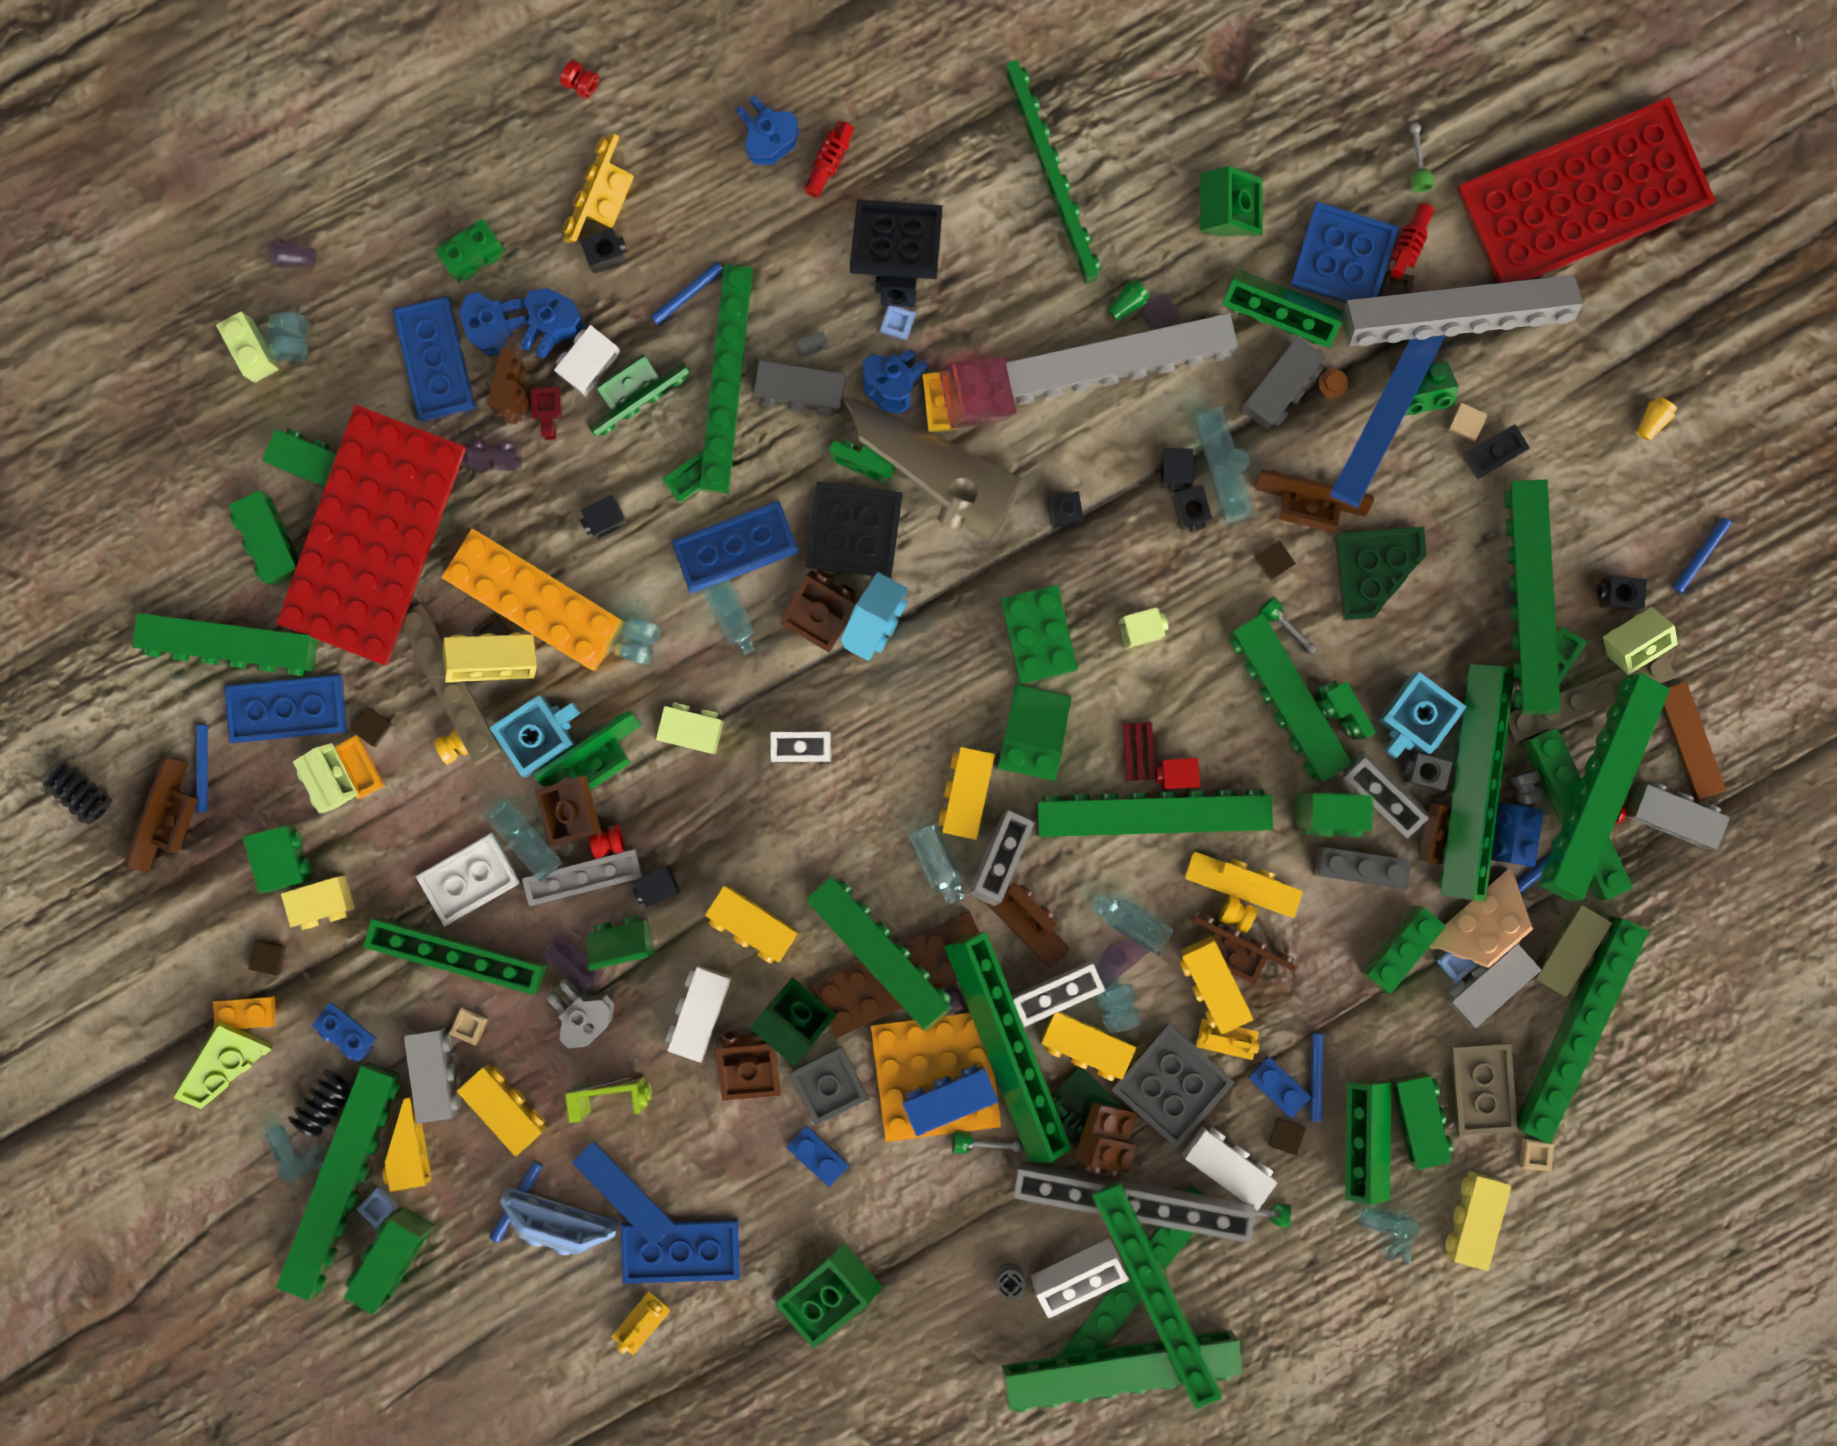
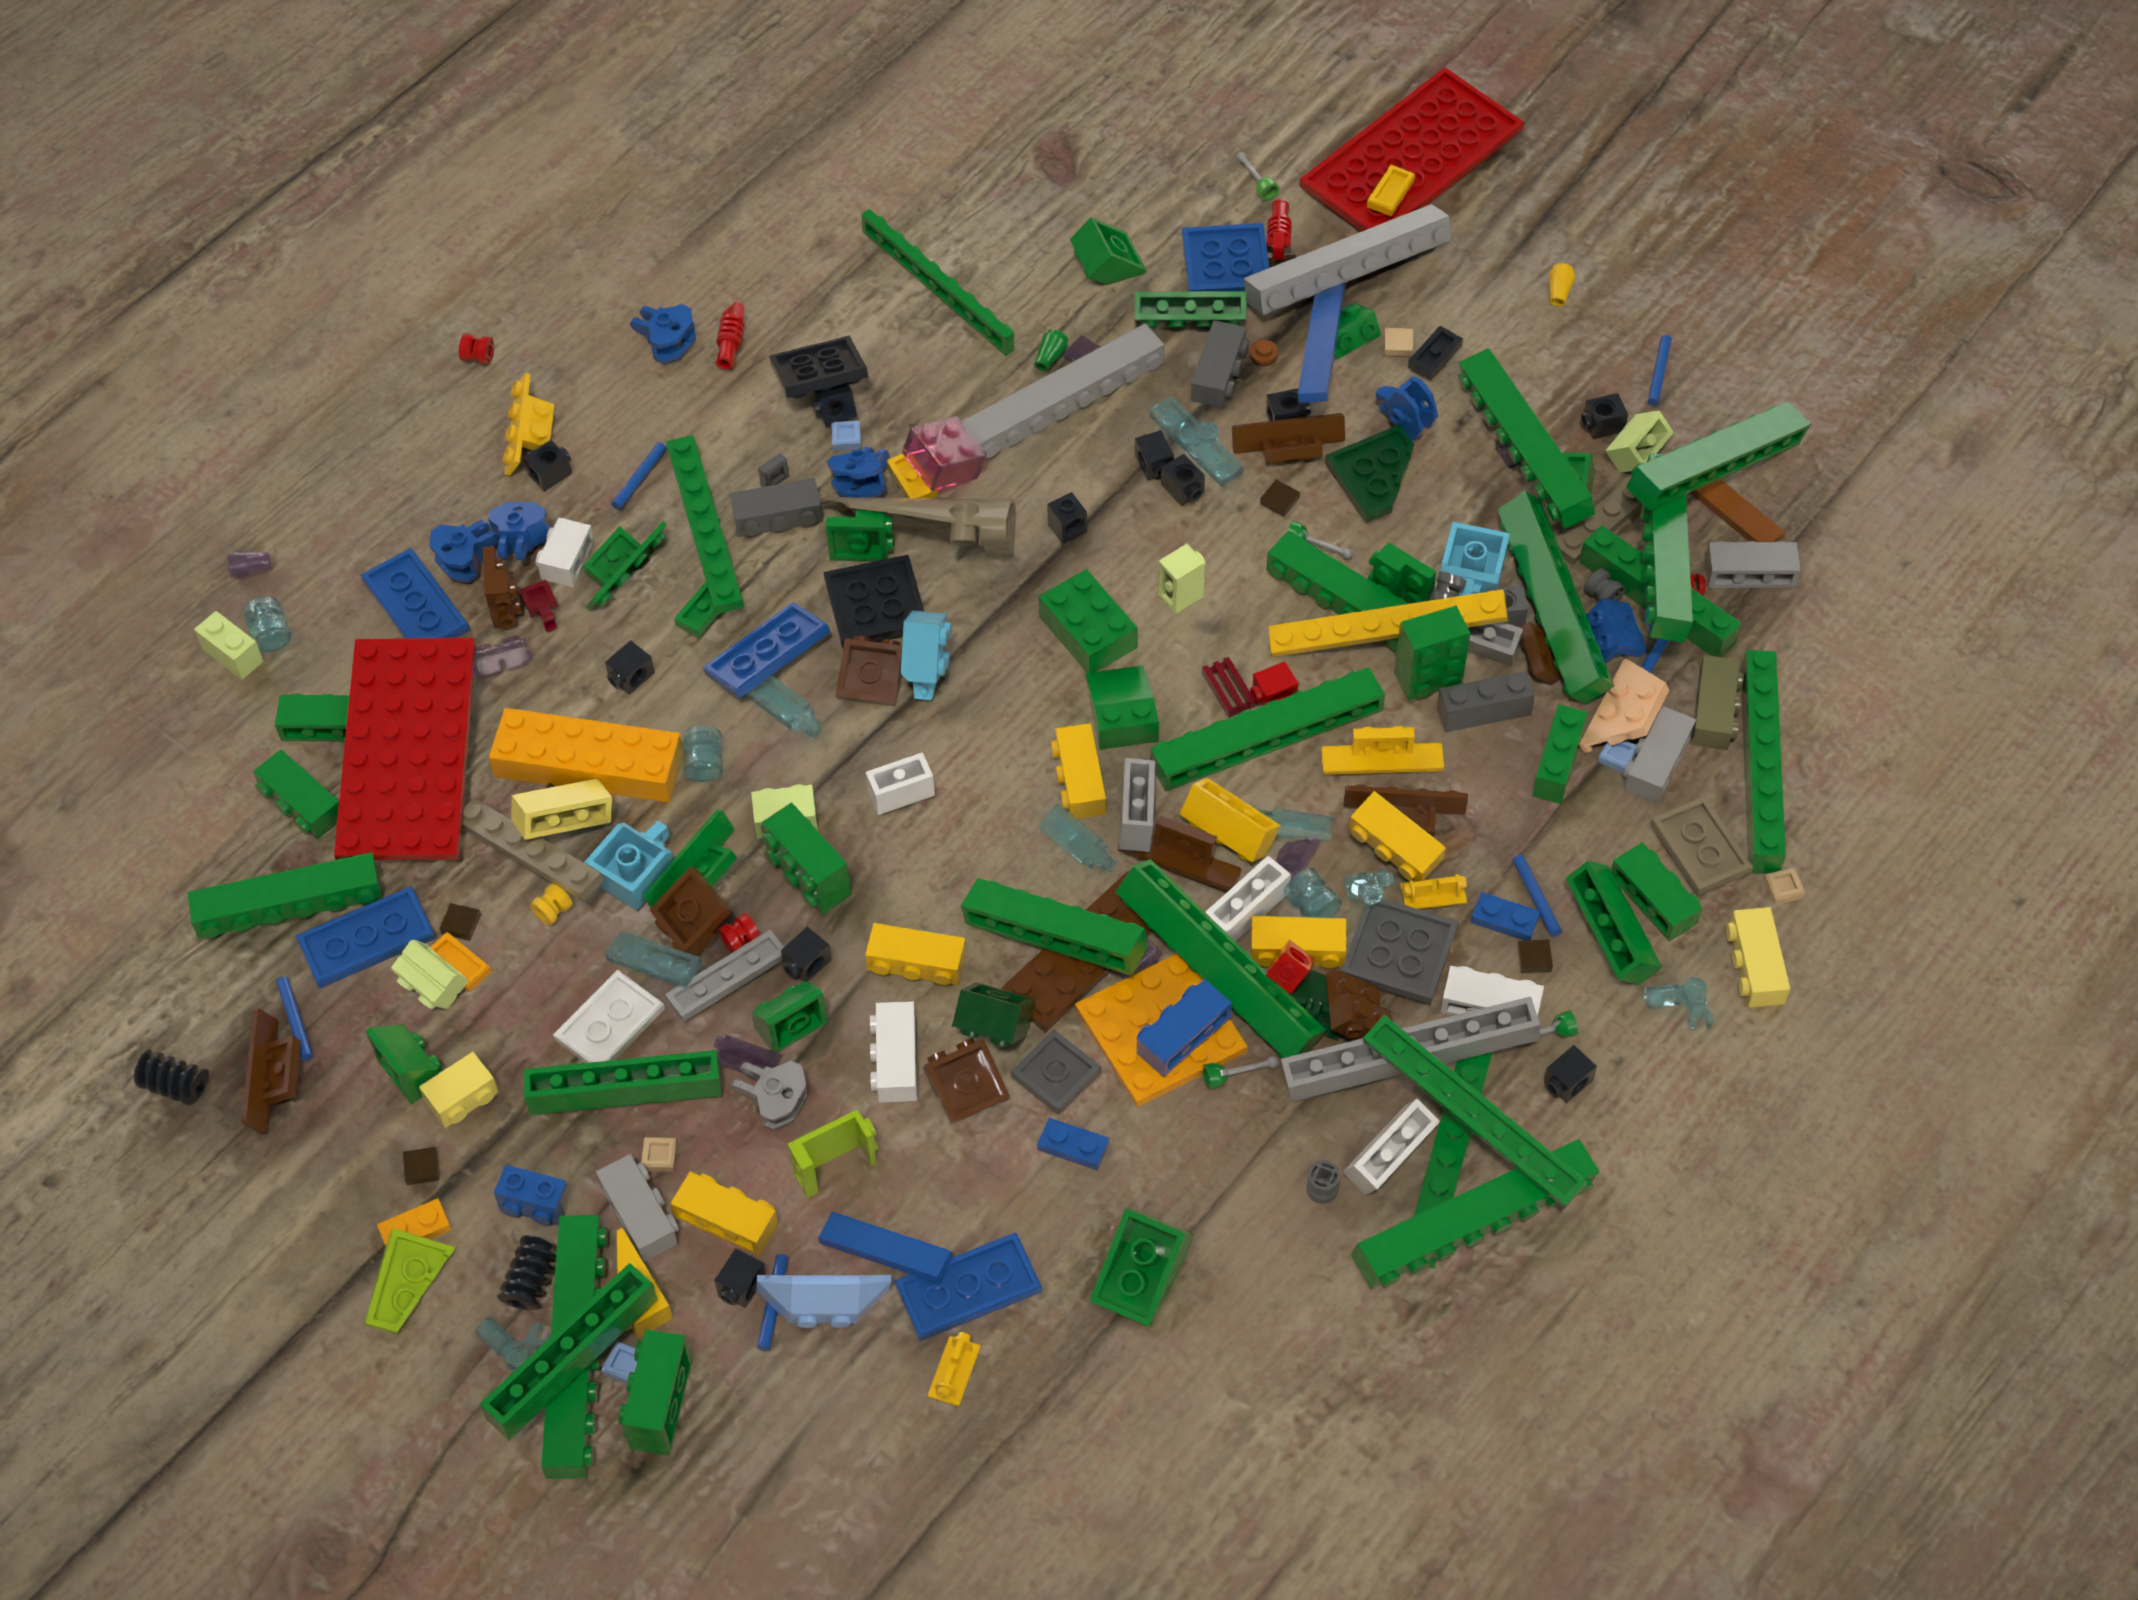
camera: 20 degrees left, 30 degrees down
green bracket [435,219,506,282] -> none
yellow wheel [1218,895,1258,934] -> none
none -> green brick [479,1263,658,1441]
none -> black brick [714,1248,766,1308]
none -> green brick [762,802,852,915]
none -> yellow brick [1179,778,1281,862]
none -> black brick [1266,388,1311,421]
none -> red brick [1266,939,1314,994]
none -> yellow plate [1268,589,1508,657]
none -> clear light blue bar [1343,869,1395,905]
none -> yellow tile [1367,165,1415,216]
none -> blue hinge [1375,376,1438,441]
none -> dark grey wheel [1429,571,1467,600]
none -> black brick [1544,1045,1597,1104]
none -> brick [1626,402,1811,511]

